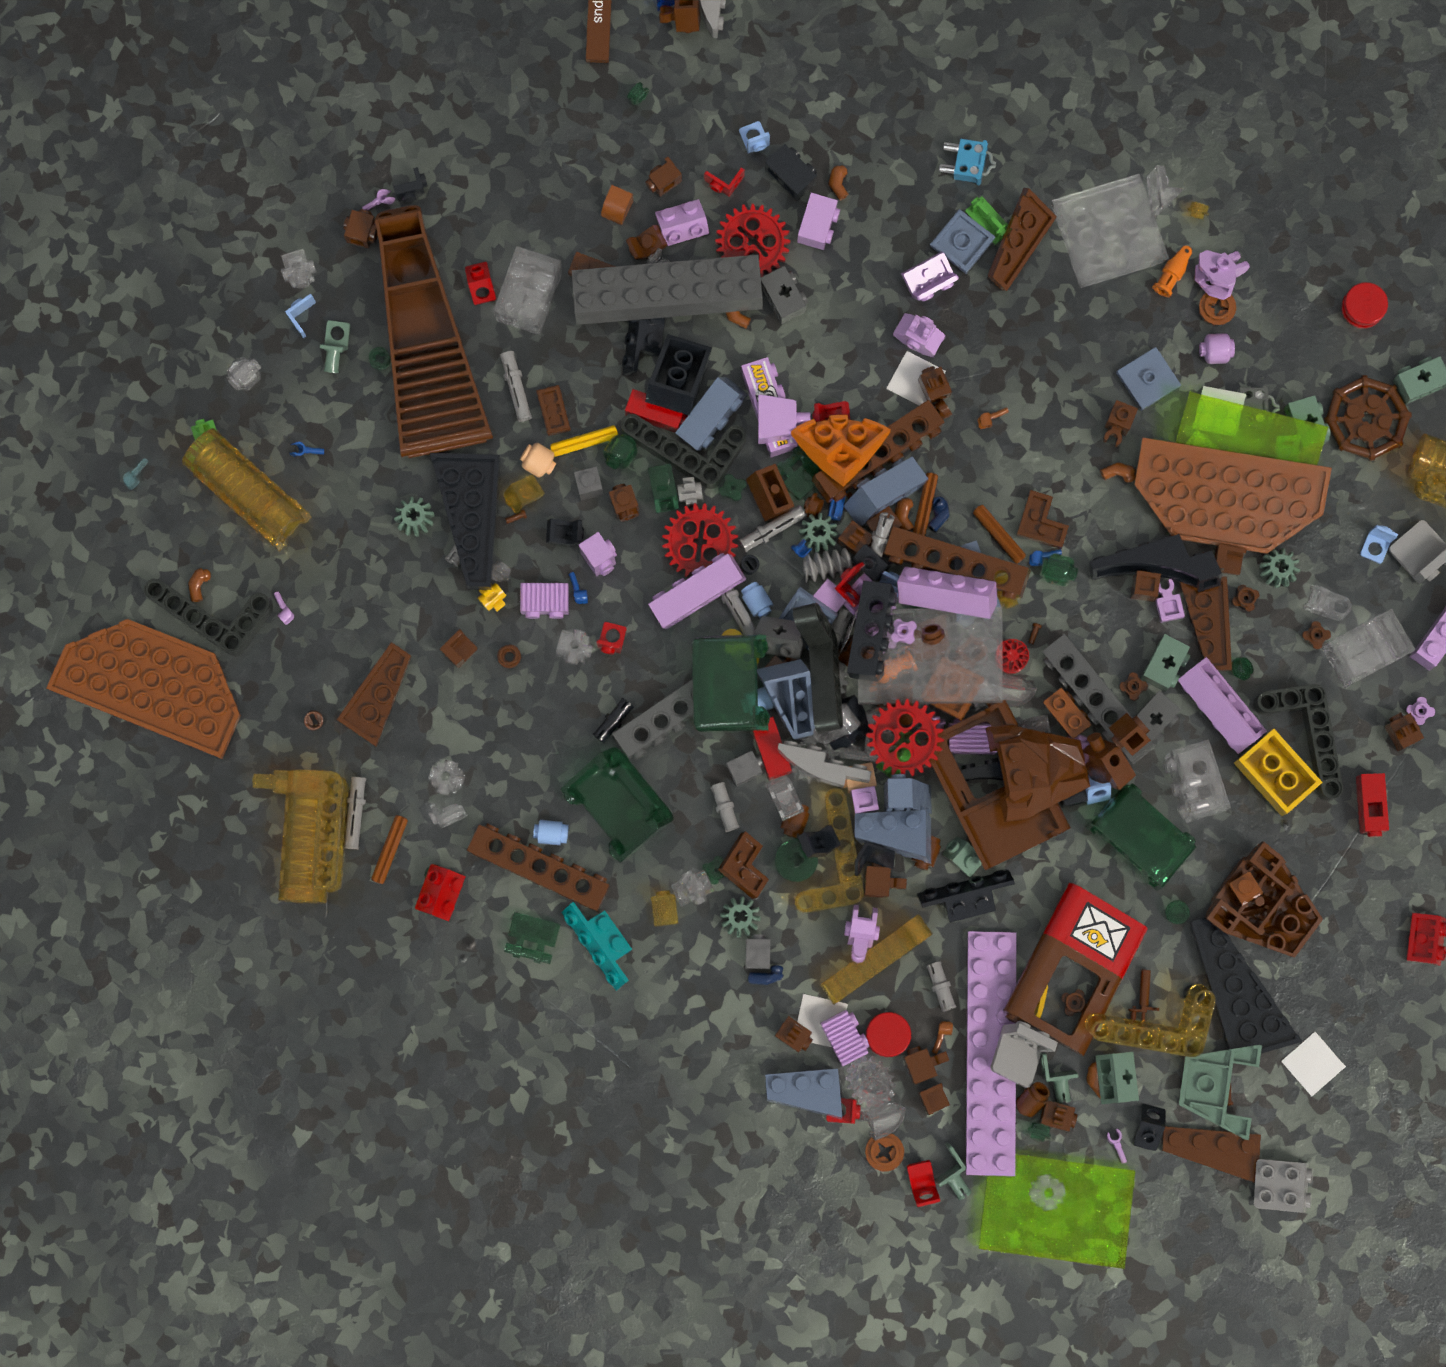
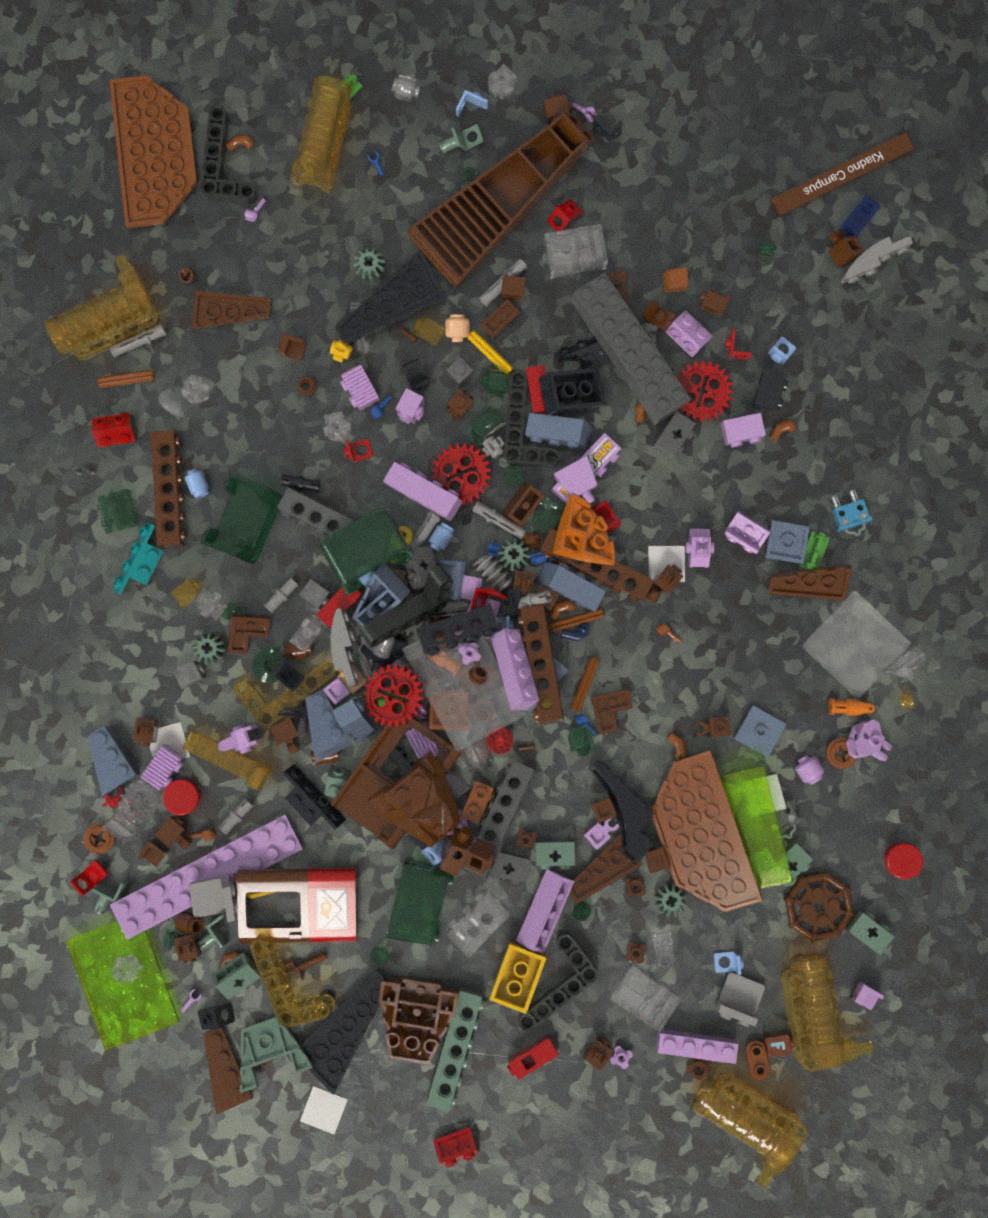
camera: 65 degrees right, 5 degrees up
clear light blue hand [123,458,148,490] -> none
dark blue arm [748,965,784,985] -> none
reddish brown plate [1061,989,1087,1016] -> none
dark orange plate [1229,872,1263,906] -> none
light grey bracket [1254,1159,1313,1213] -> none
none -> sand green brick [427,987,485,1112]
none -> reddish brown panel [501,276,526,301]

